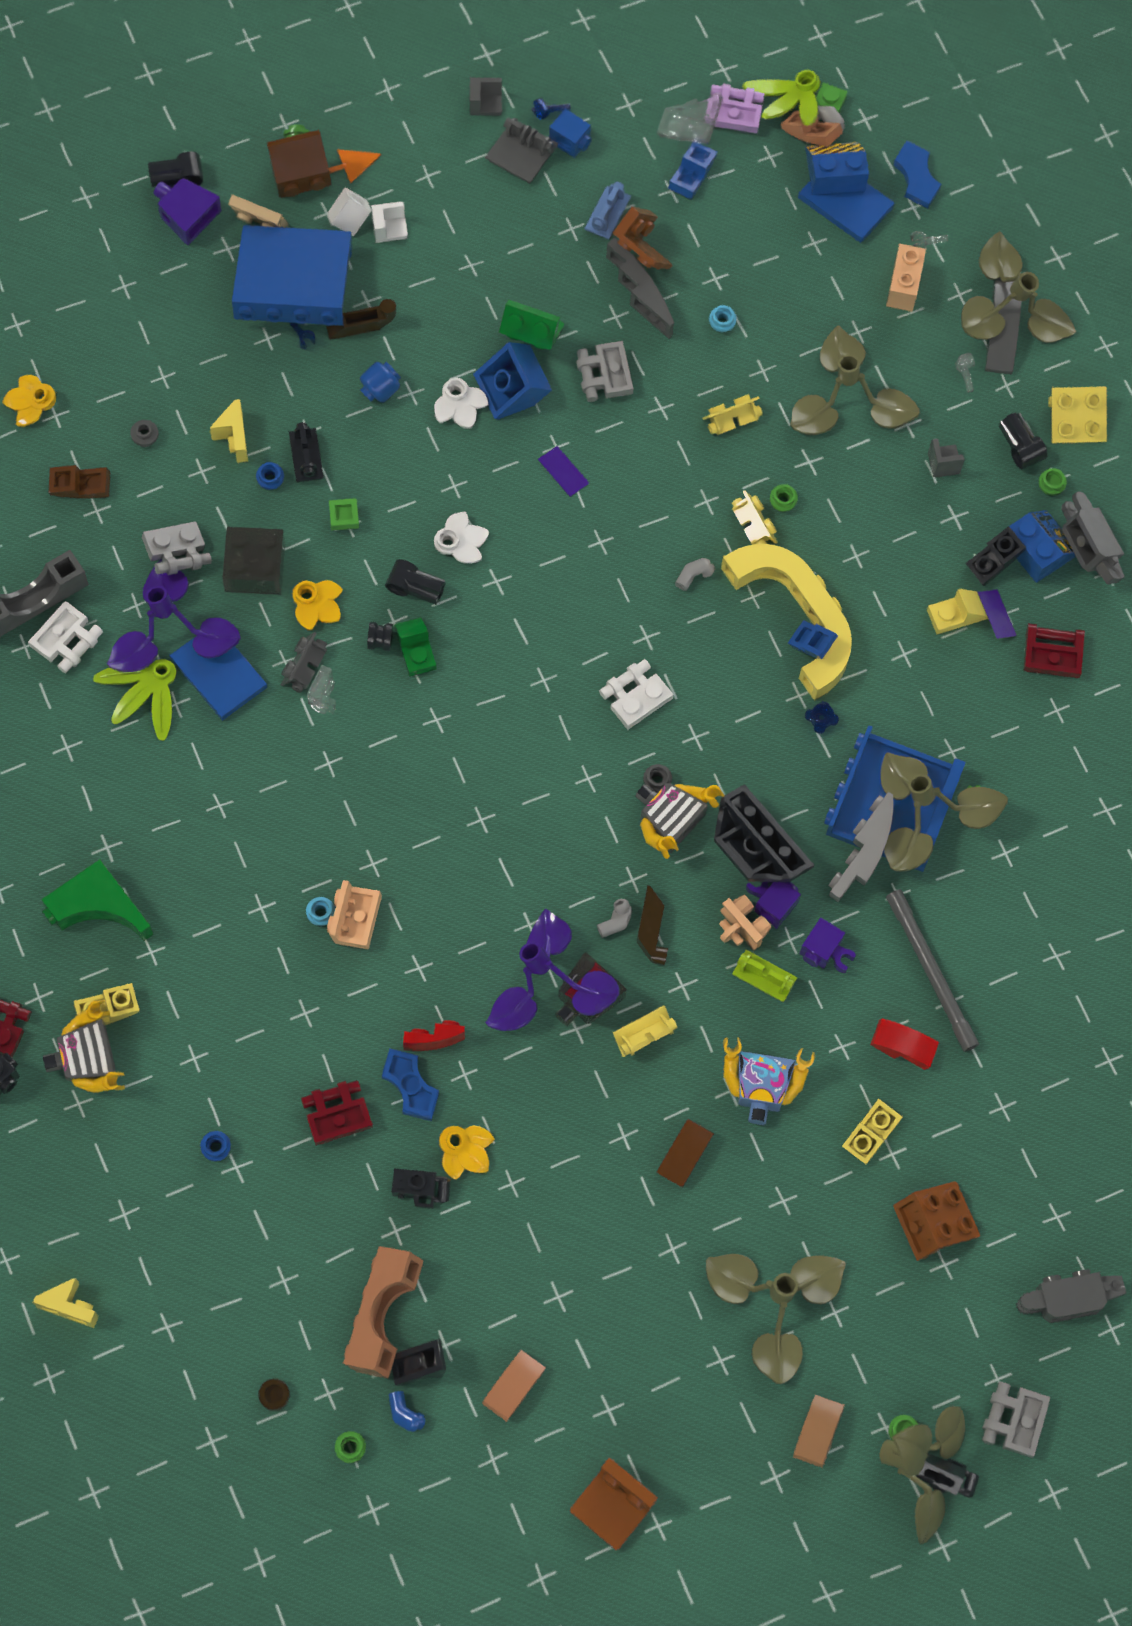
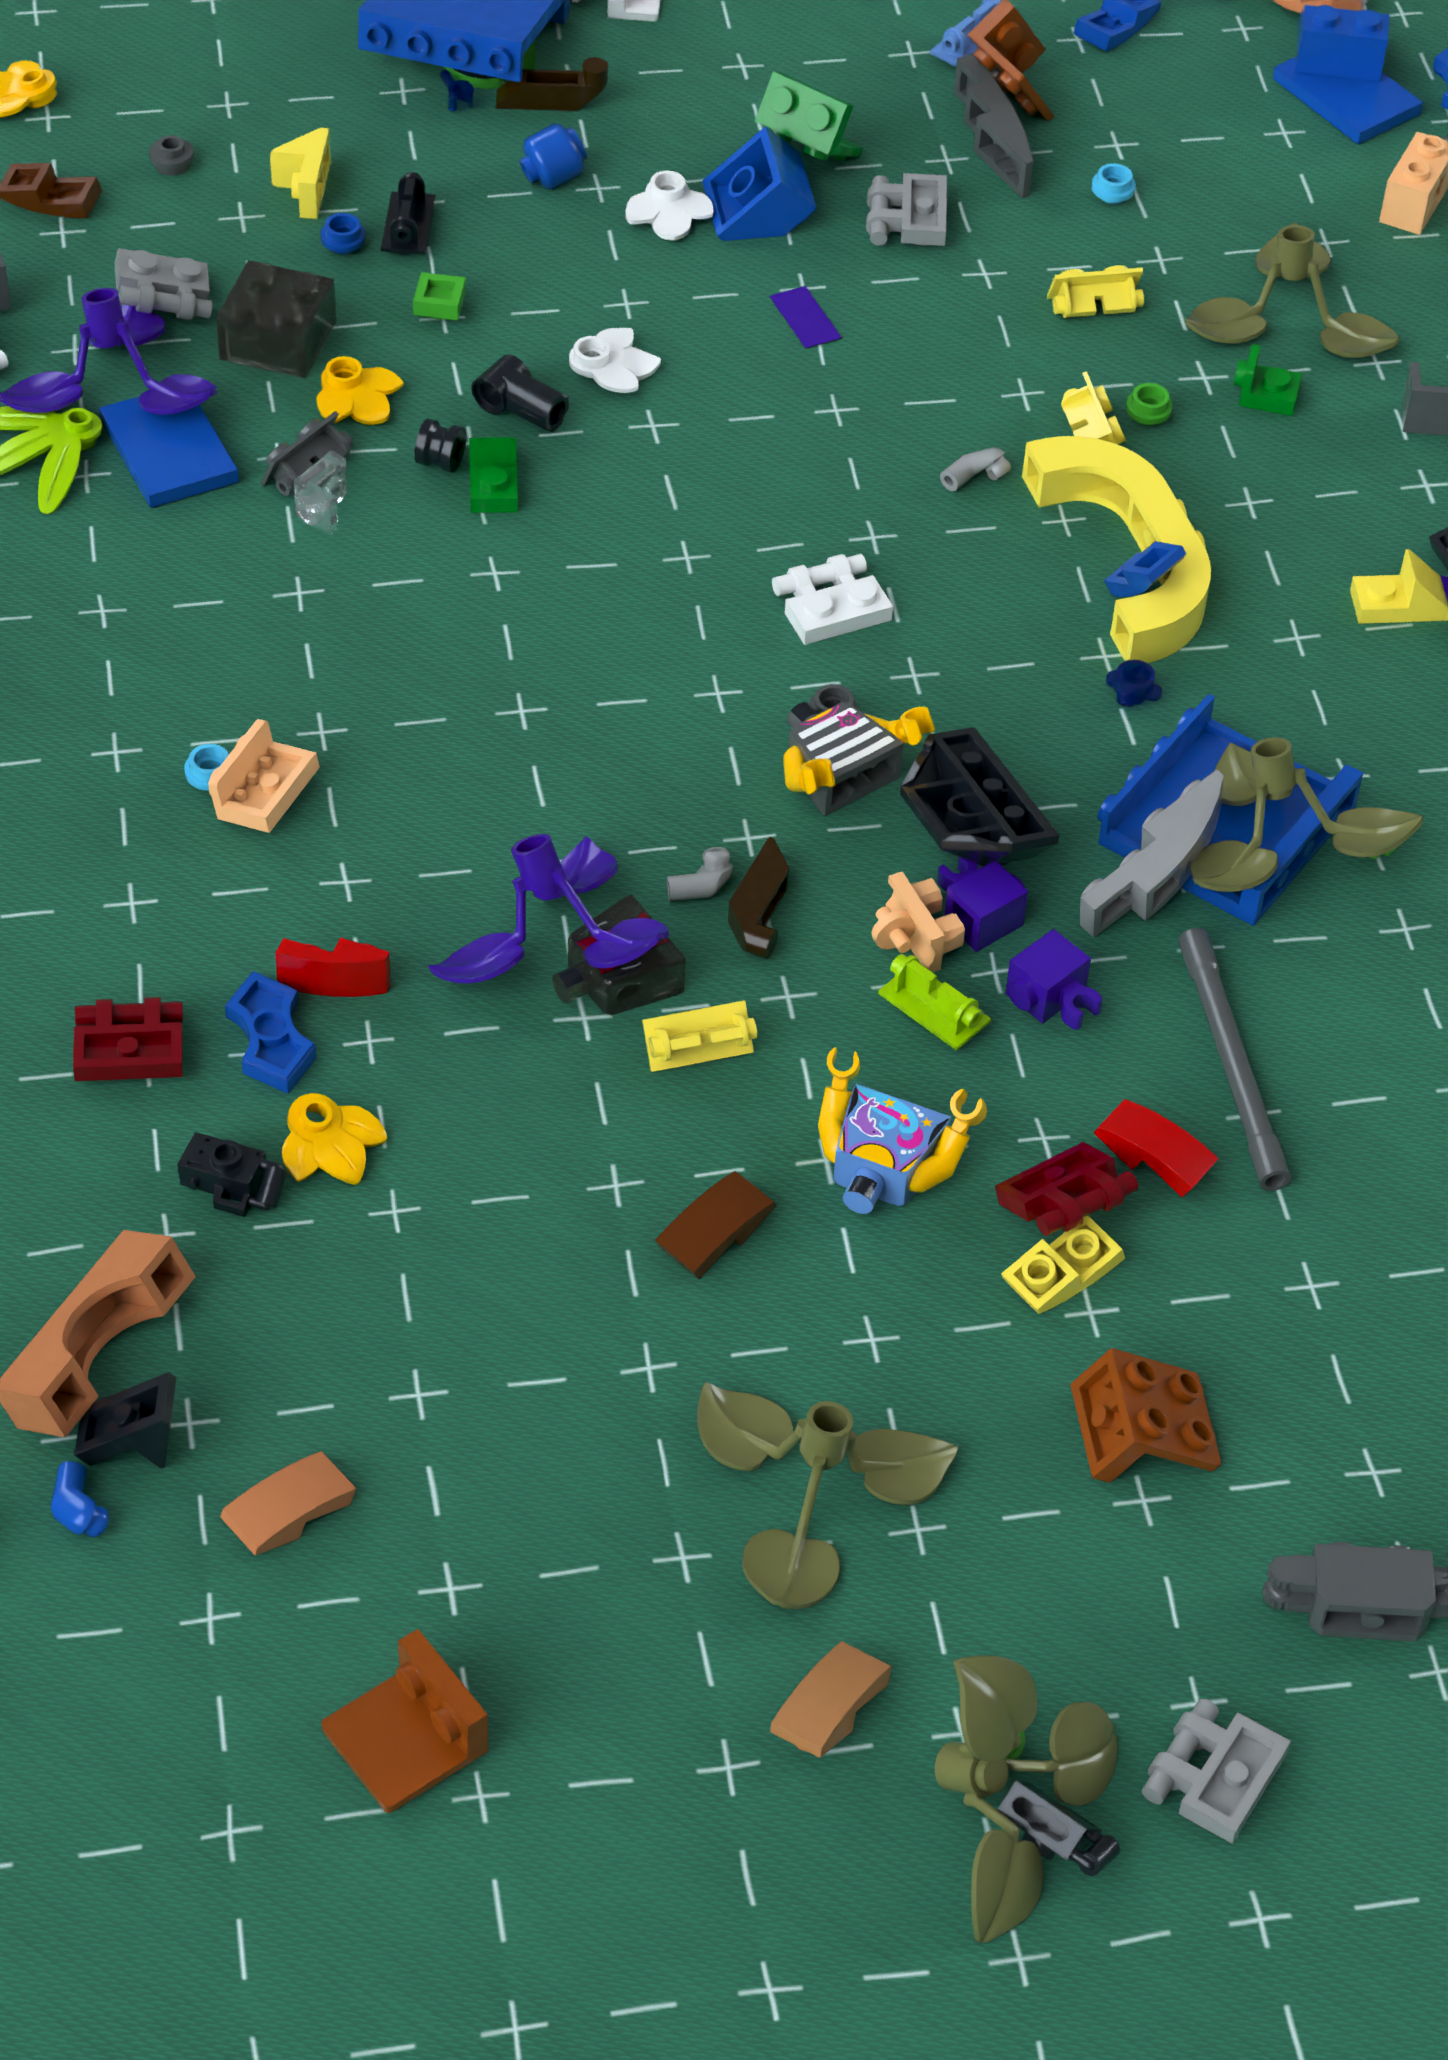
camera: 15 degrees right, 20 degrees down
none -> dark red plate [995,1142,1139,1236]
none -> green bracket [1234,344,1302,416]

